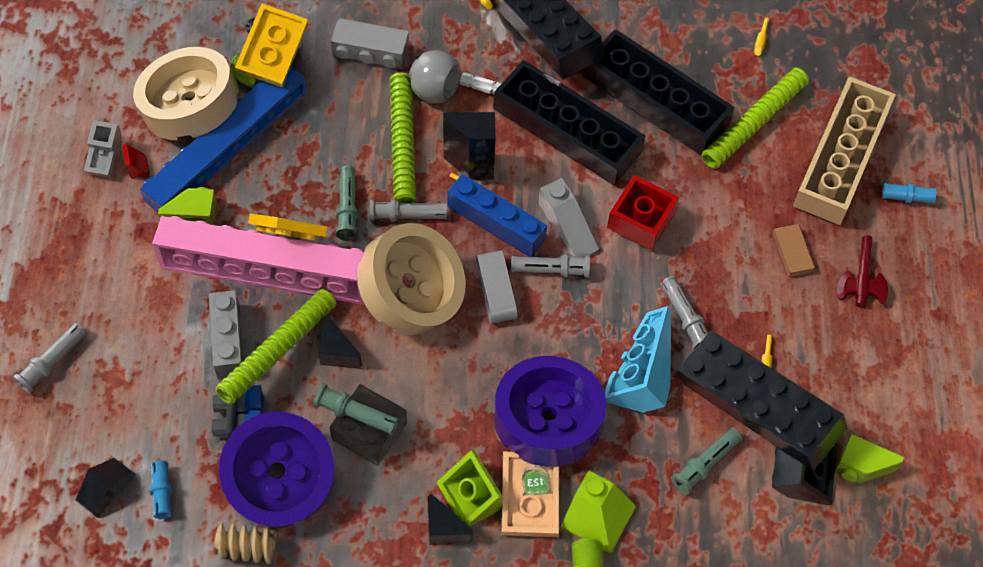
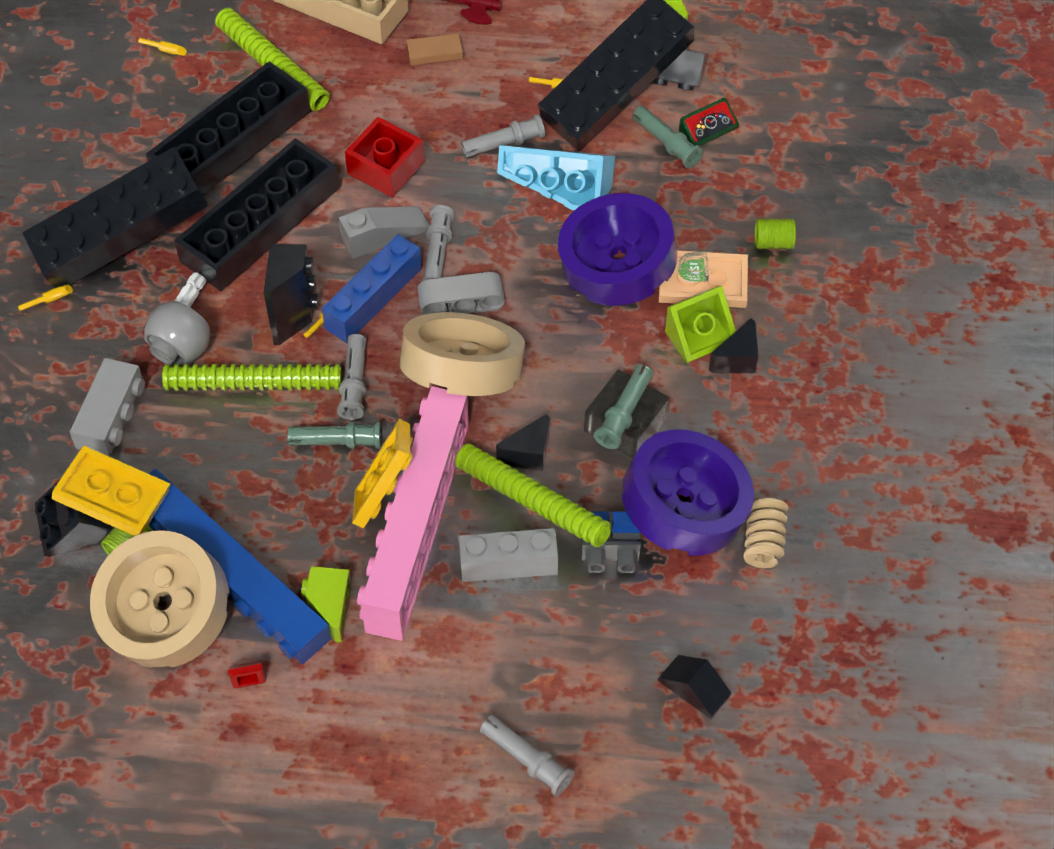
camera: 85 degrees left, 5 degrees down
light grey brick [84,120,122,178] -> none
dark azure pin [149,460,173,519] -> none
lime slope [560,471,636,555] -> none
none -> slope [679,97,739,146]

